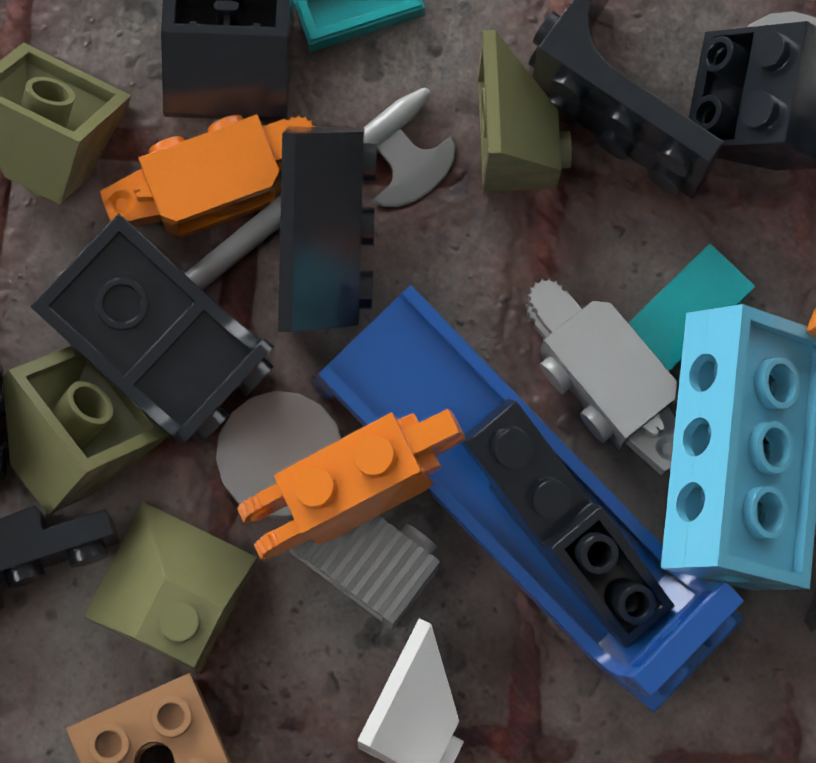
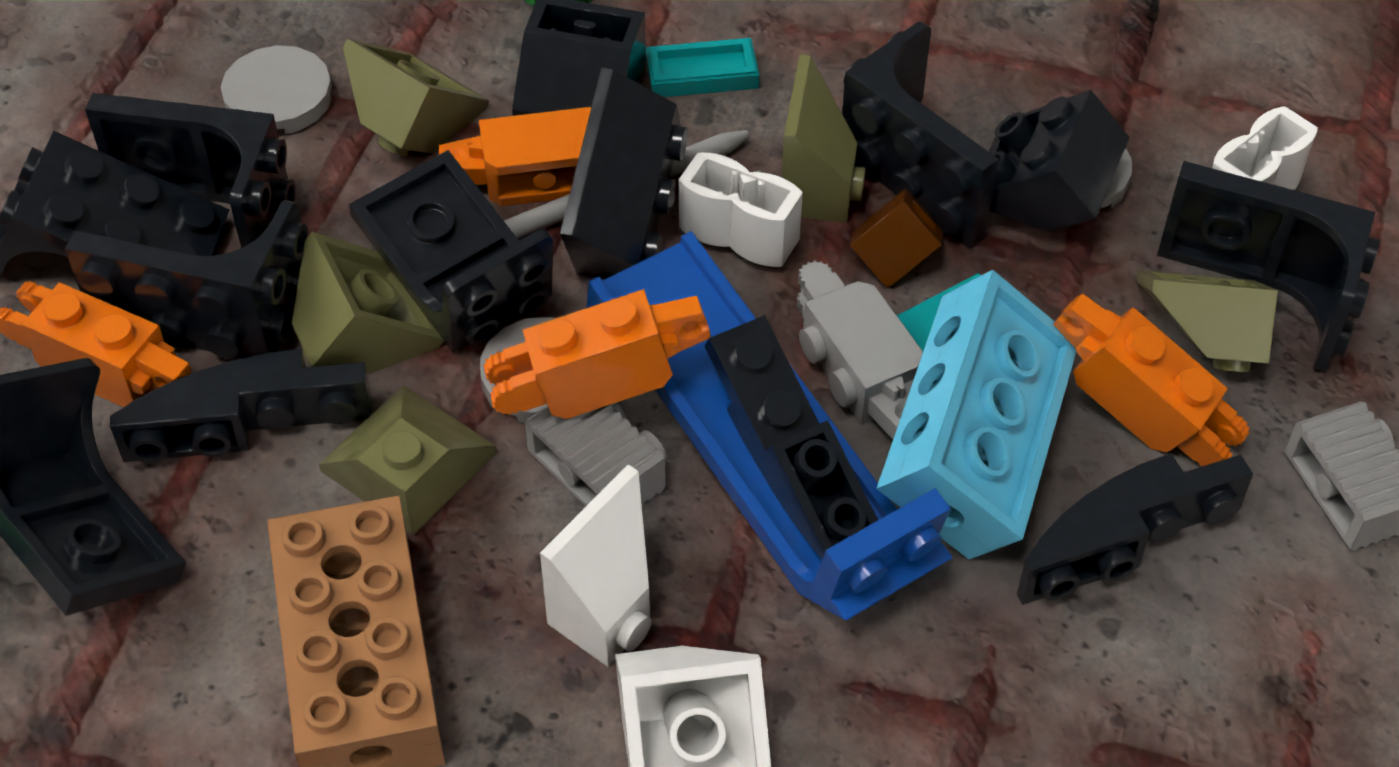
camera: 15 degrees right, 25 degrees down
none -> white brick [679,152,803,267]
none -> reddish brown panel [850,188,943,286]

